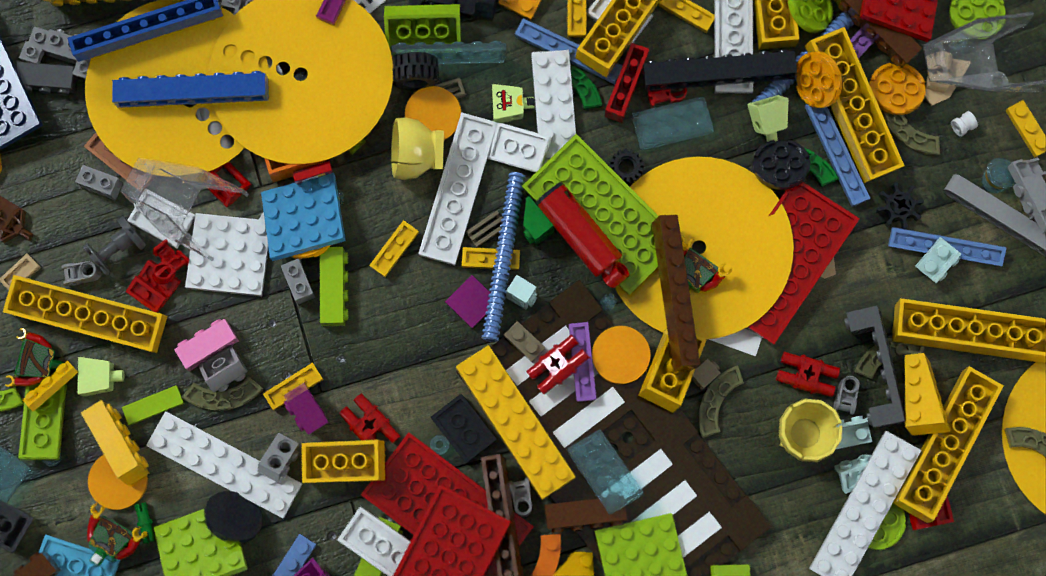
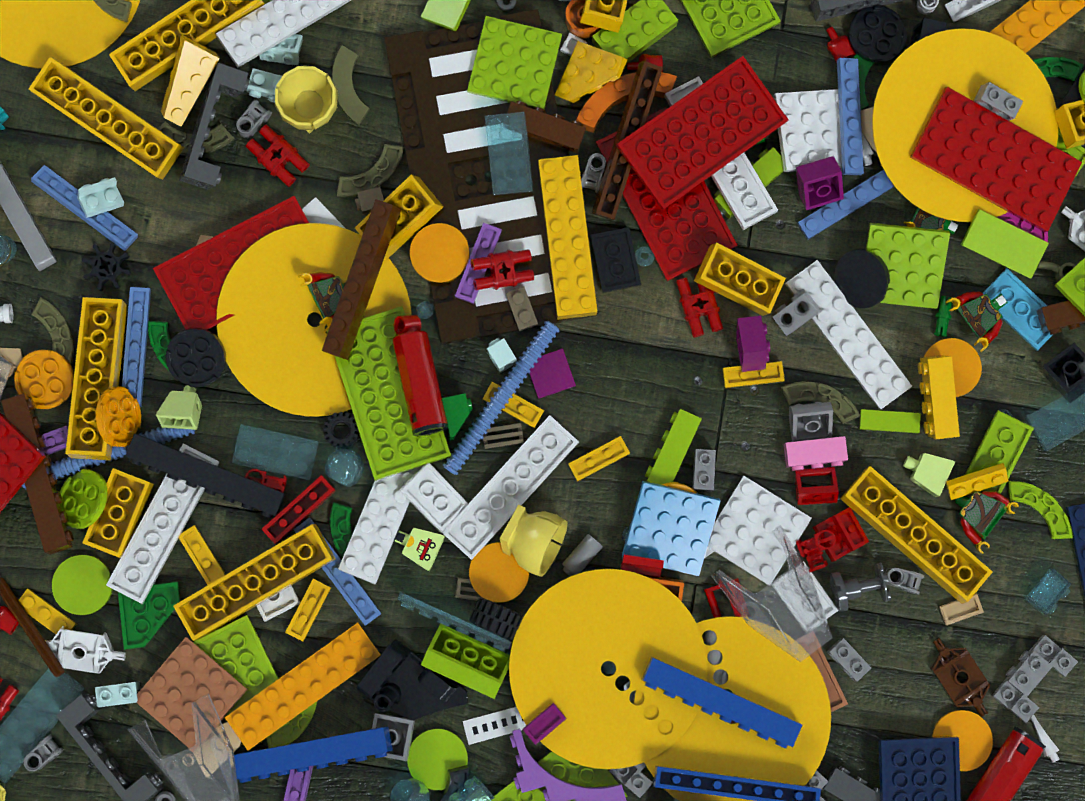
camera: 155 degrees left, 5 degrees up
none -> clear light blue helmet [324,448,364,487]
none -> olive tile [332,45,370,126]
none -> light grey brick [562,534,603,576]
none -> red tile [795,467,839,505]

